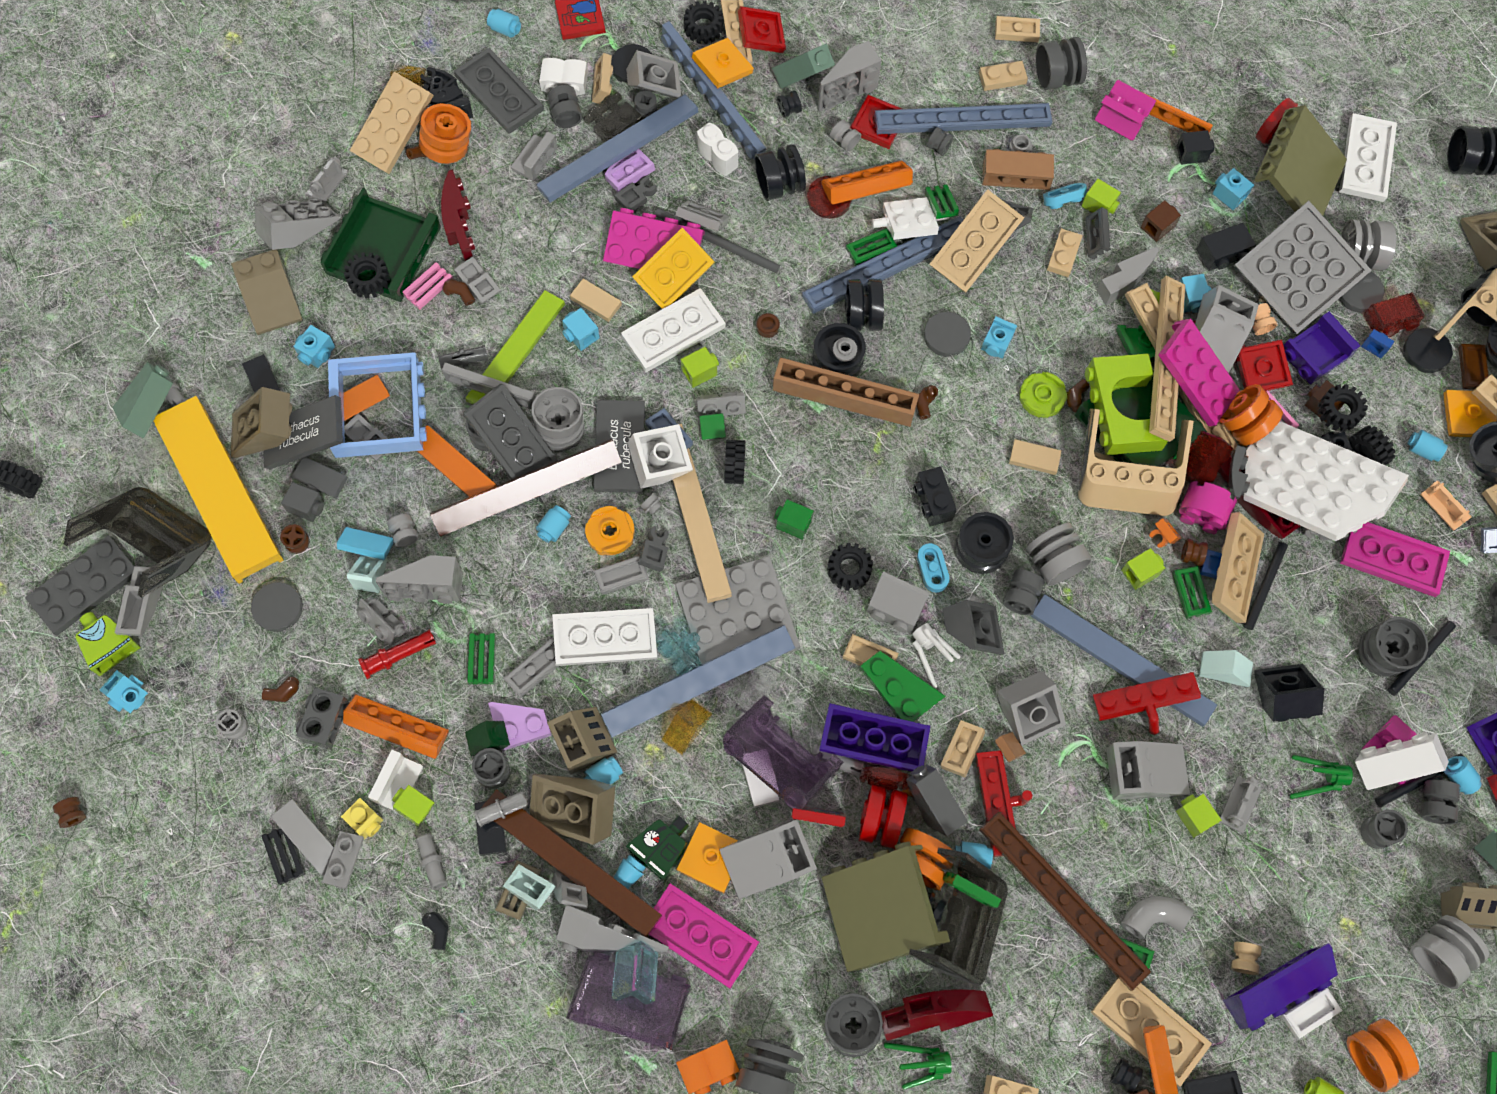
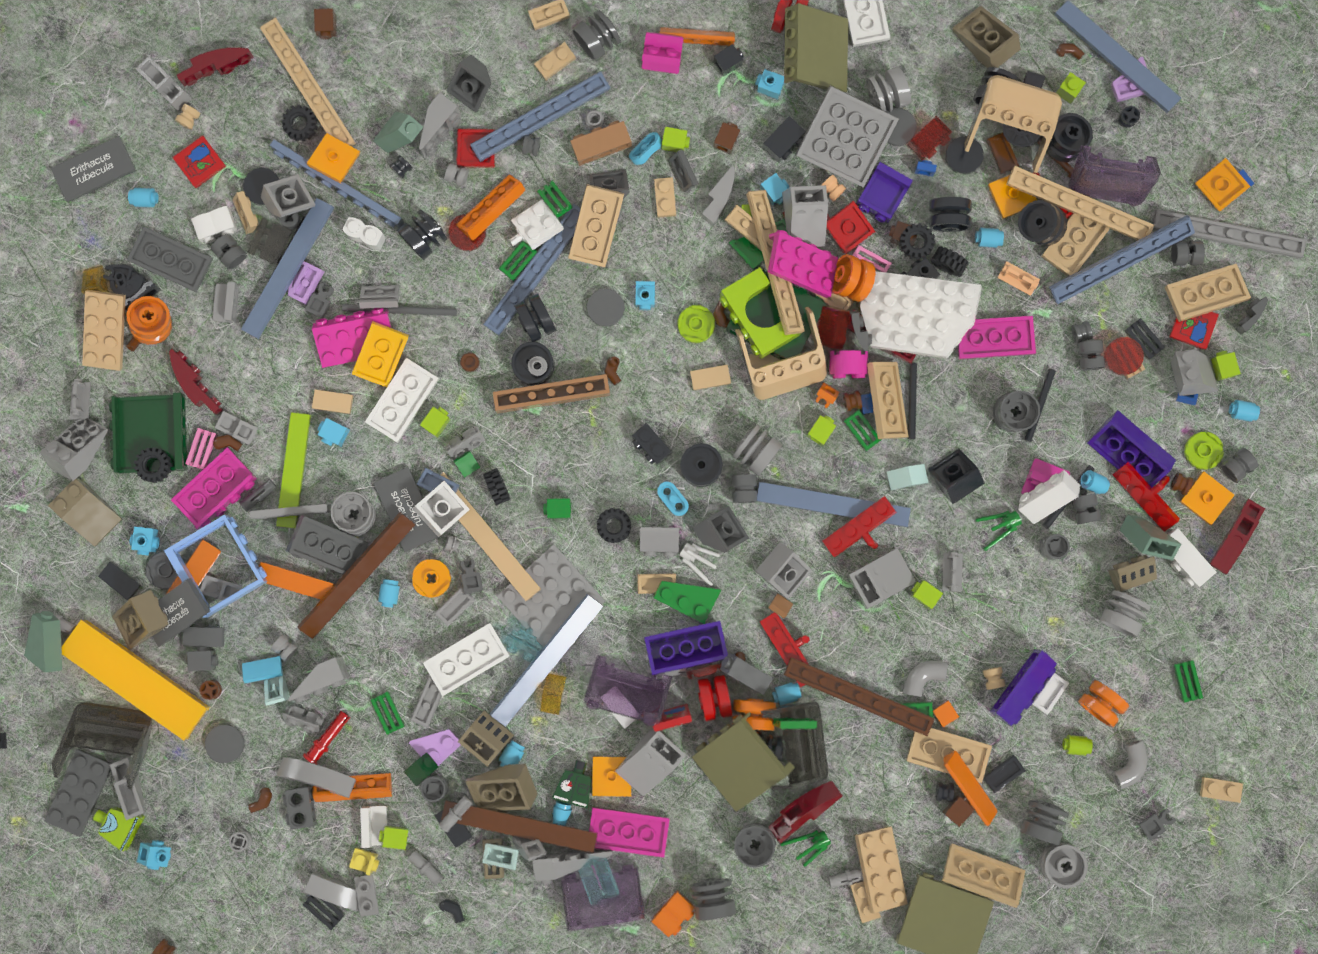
camera: 20 degrees left, 15 degrees up
red tile [738,6,786,53] -> none
tan plate [940,720,985,777] -> none
none -> dark grey tile [146,551,178,589]
none -> dark pink bracket [171,447,257,530]
none -> light grey slope [276,757,356,798]
none -> dark grey slope [446,55,491,113]
none -> black wheel [929,197,972,232]
none -> orange tile [933,700,959,727]

